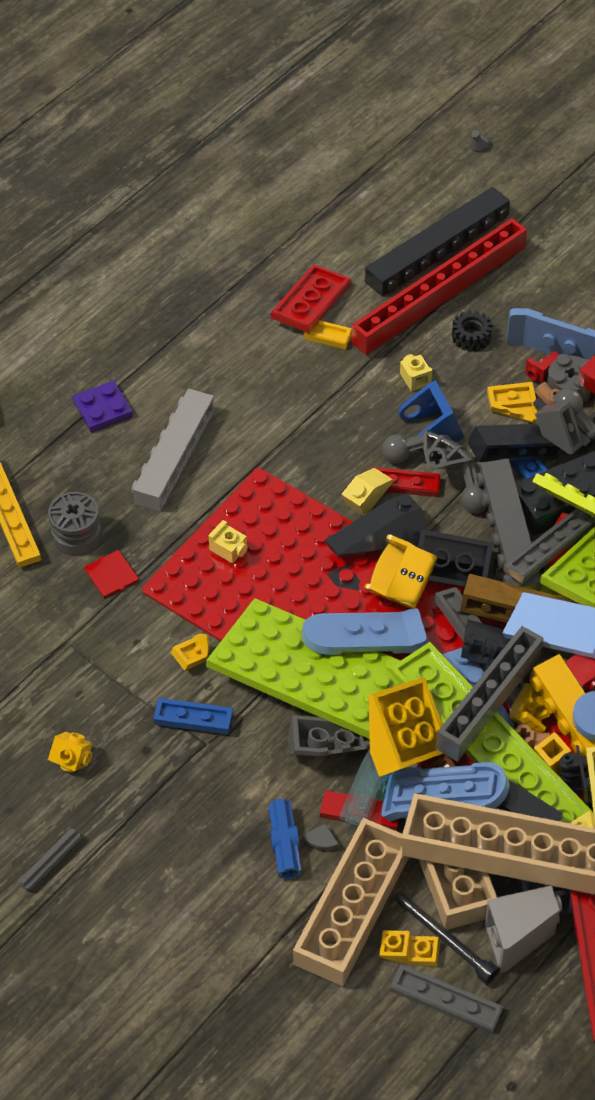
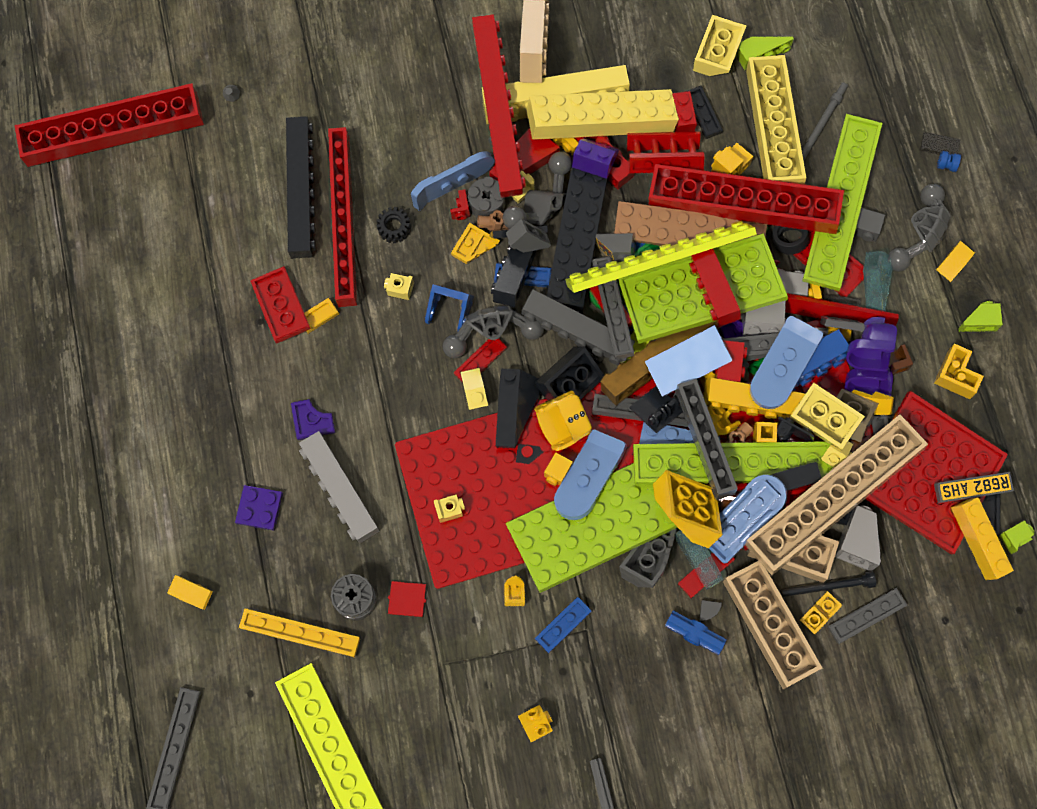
camera: 50 degrees left, 20 degrees up
none -> red brick [14,83,204,167]
none -> dark purple tile [291,399,336,441]
none -> yellow brick [544,453,573,486]

